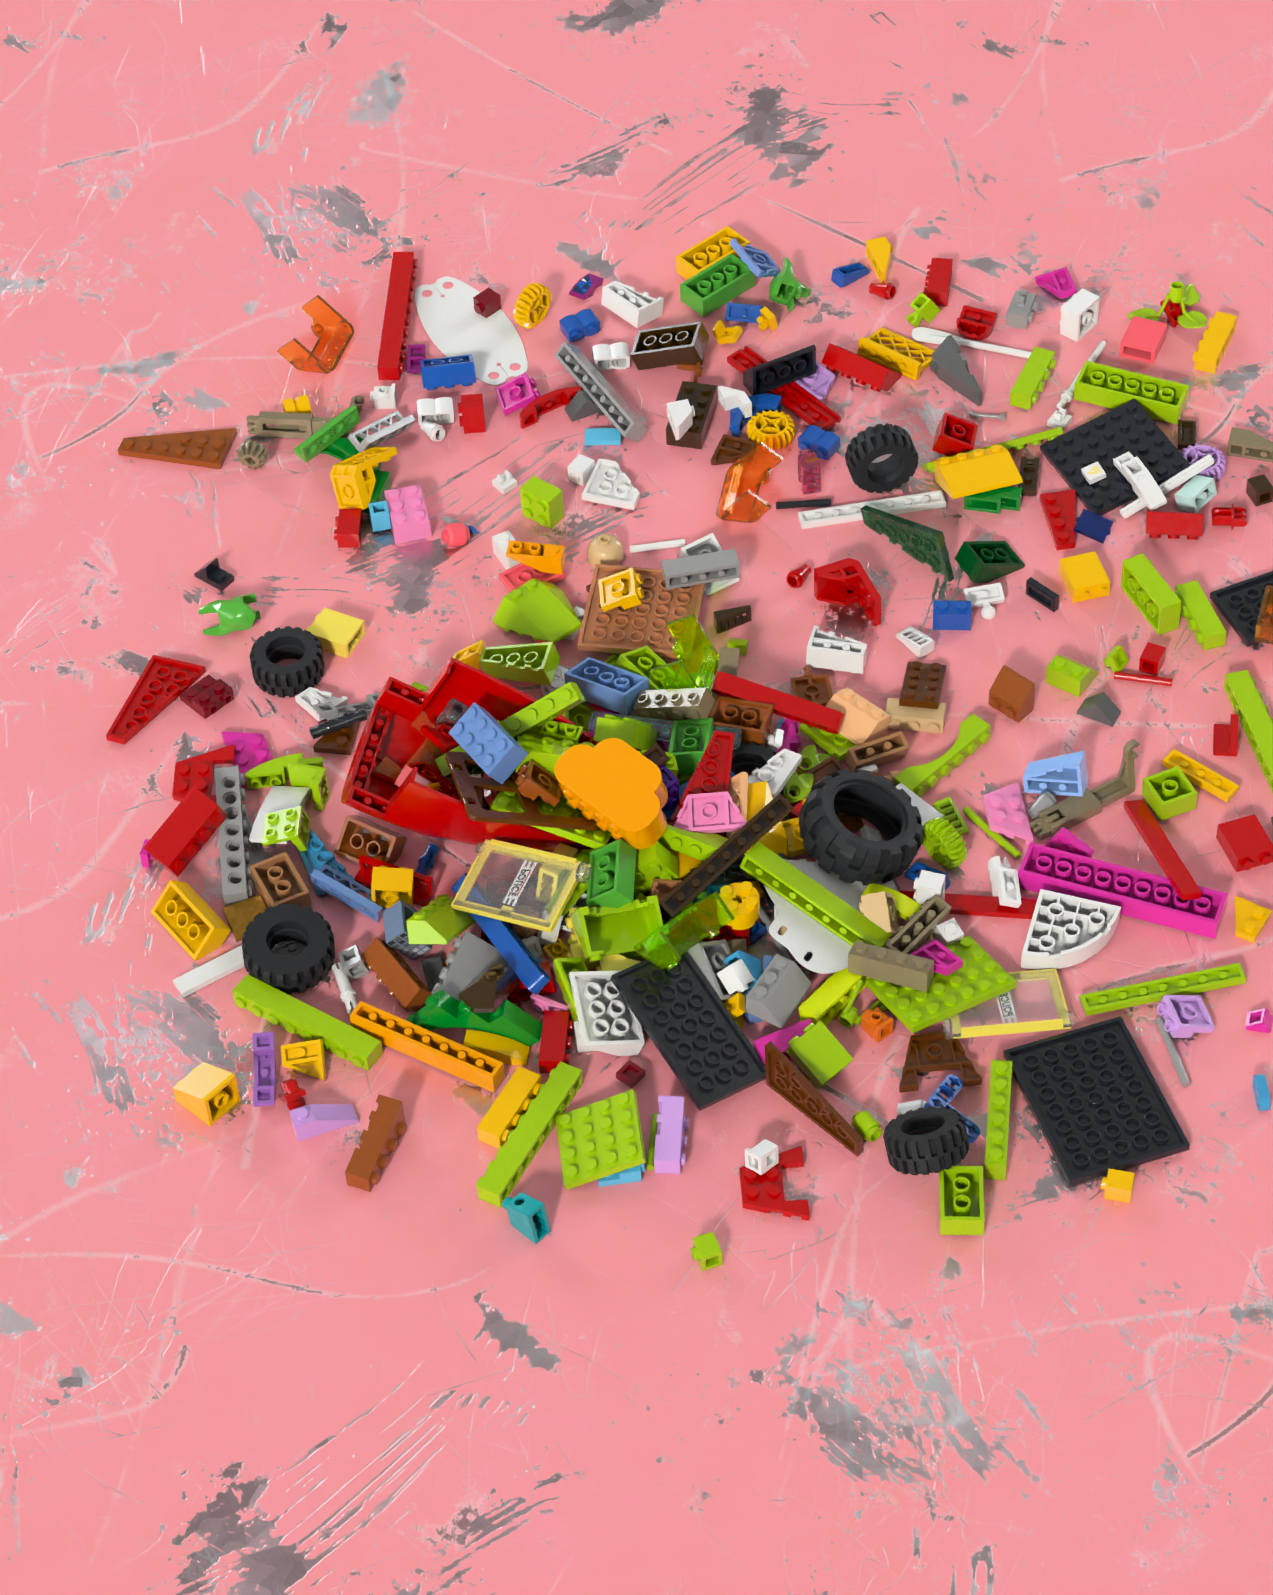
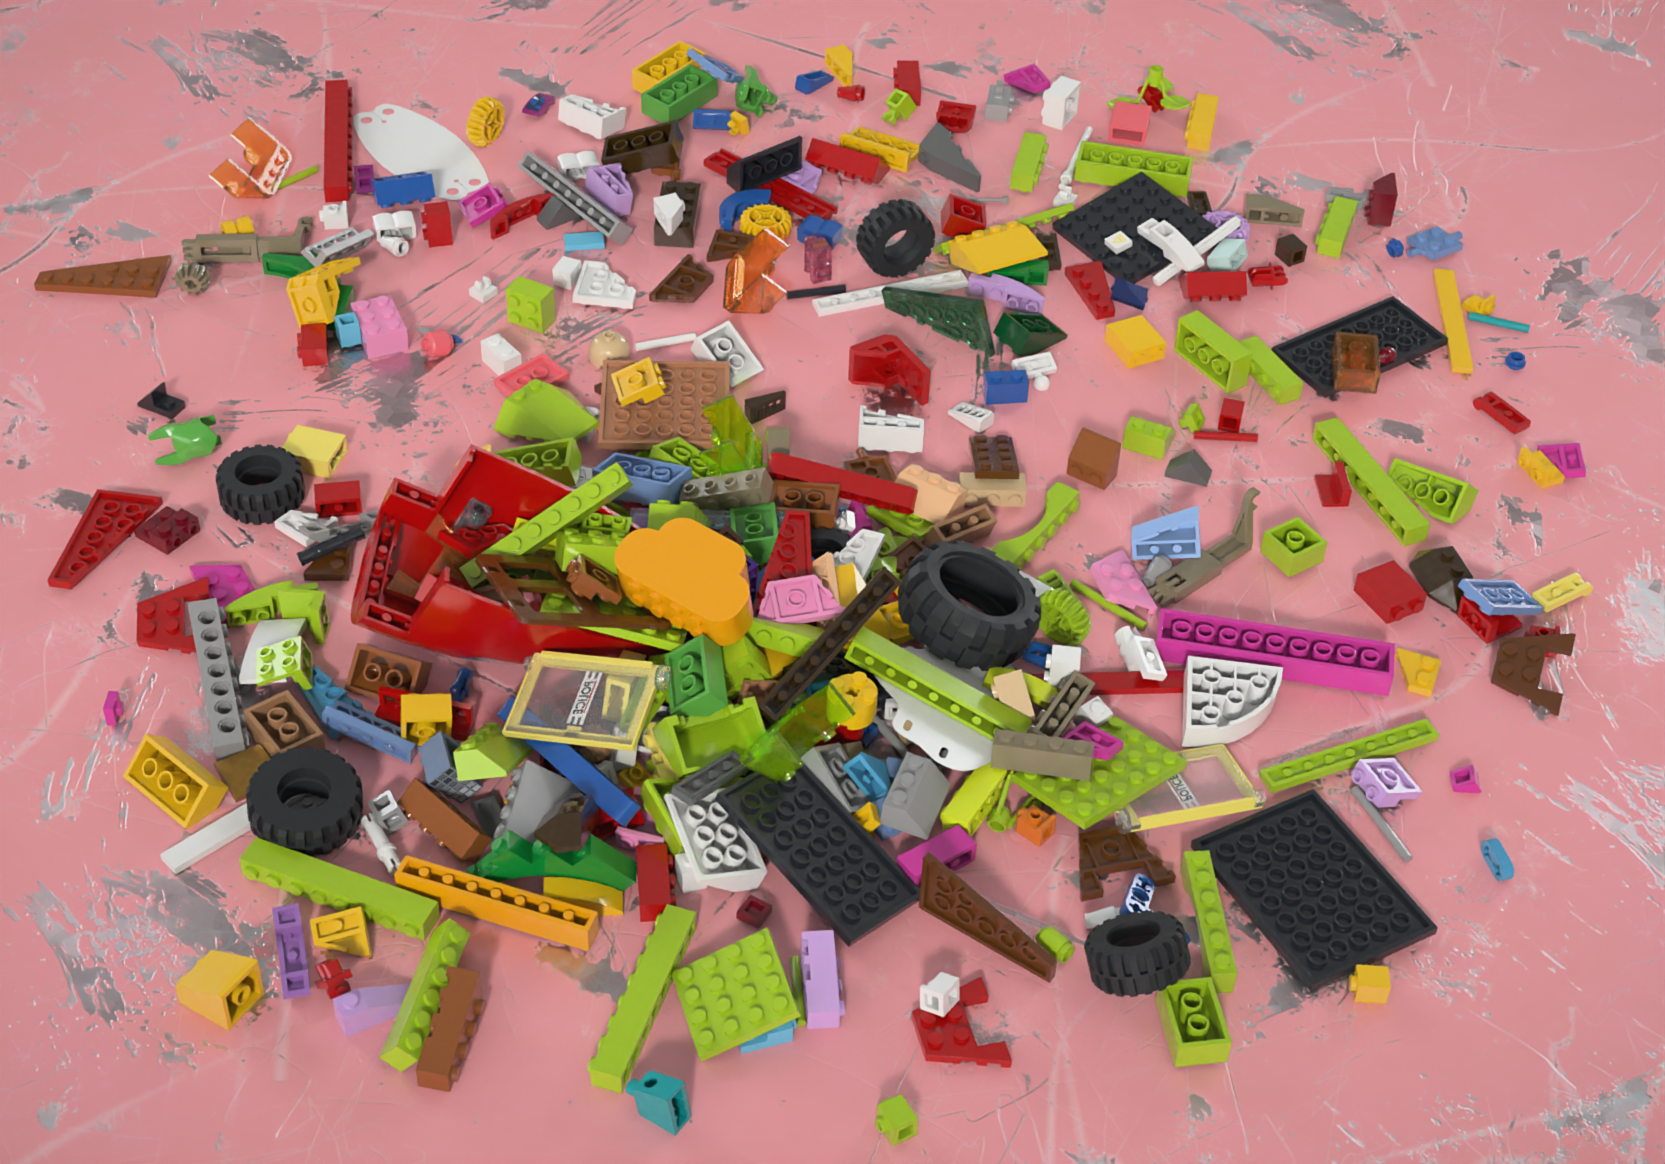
camera: 15 degrees left, 5 degrees down
red slope [143,786,228,877] -> none
bright green fence [294,405,360,463] -> none
medium blue brick [448,702,528,784] -> none
dark red brick [473,287,501,318] -> none
yellow brick [477,1066,542,1148] -> none
light orange slope [506,540,566,574] -> none
blue brick [559,309,601,342] -> none
light grey brick [661,549,740,590] -> none
yellow bracket [712,320,743,345] -> none
white brick [717,959,754,995] -> none
white slope [718,386,752,418] -> none
red cone [786,564,812,588] -> none
lime brick [786,1021,853,1090] -> none
white piece [912,327,1032,359] -> none
black tile [1026,577,1059,612] -> none
dark pink wing [1044,827,1095,858] -> none
red tile [1123,799,1202,900] -> none
yellow plate [1162,749,1239,803] -> none
none -> lime bar [266,165,318,194]
none -> red brick [314,480,362,518]
none -> lime brick [379,918,471,1072]
none -> lavender wedge [585,163,633,217]
none -> reddish brown wing [649,254,713,303]
none -> dark grey tile [671,750,752,806]
none -> lavender slope [968,273,1045,314]

